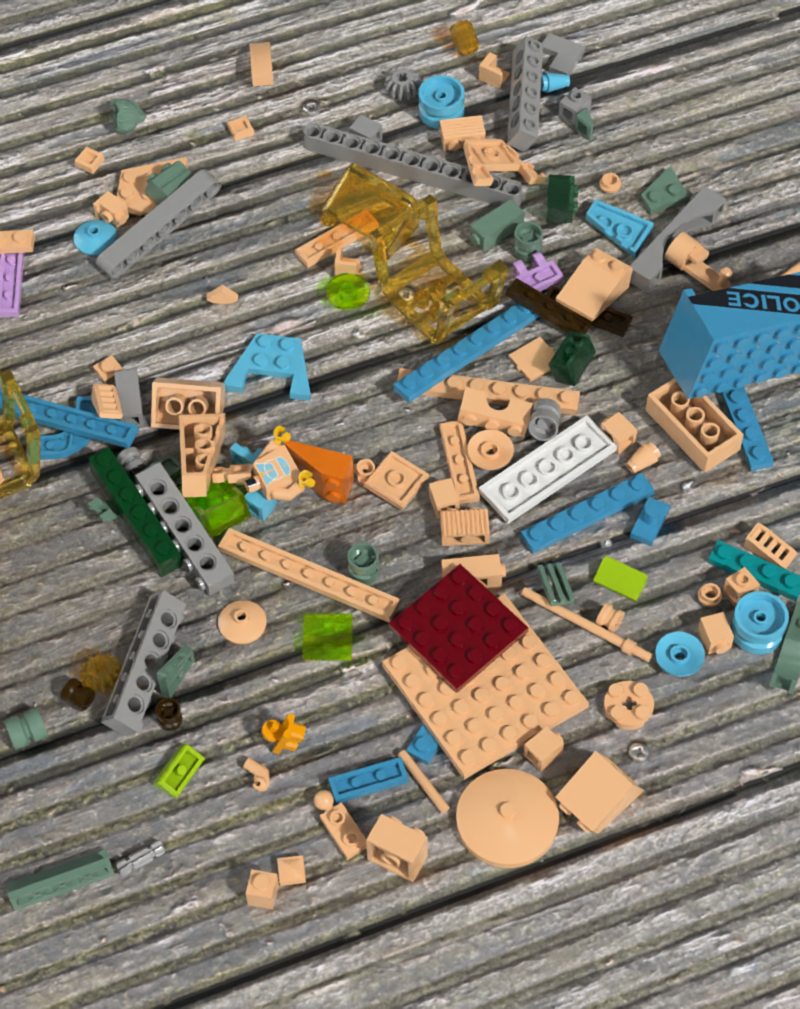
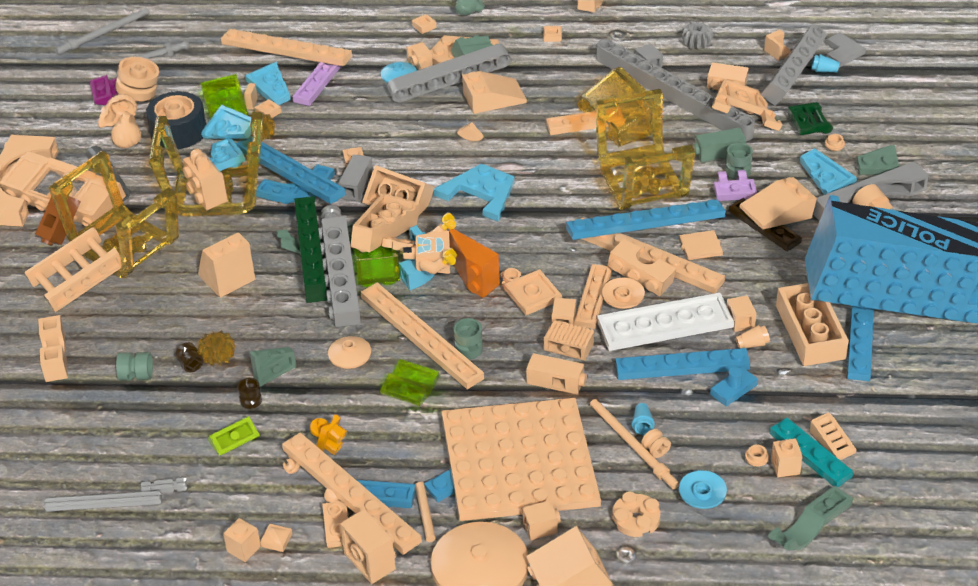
camera: 25 degrees right, 15 degrees down
sand green fence [6,849,115,911] -> none
light nougat slope [91,384,123,419] -> none
light grey brick [101,590,186,736] -> none
clear neon green dish [326,273,370,310] -> none
light nougat panel [334,247,361,282] -> none
dark red plate [389,564,529,693] -> none
medium azure wheel [419,75,465,129] -> none
clear yellow gear [450,20,479,57] -> none
dark brown tile [505,278,593,341] -> none
light grey wheel [528,398,561,441] -> none
sand green tile [537,562,575,607] -> none
clear green brick [546,174,579,223] -> none
clear green brick [548,330,596,386] -> none
light grey brick [559,87,591,126] -> none
sand green slope [575,108,593,141] -> none
lime slope [593,556,648,602] -> none
light nougat brick [698,612,734,654] -> none
medium azure wheel [731,591,789,655] -> none
none -> light grey axle [44,490,162,512]
none -> light nougat slope [198,232,256,298]
none -> light nougat plate [282,433,422,555]
none -> light nougat slope [462,71,527,114]
none -> medium azure cone [632,403,655,435]
none -> dark green plate [787,102,833,135]

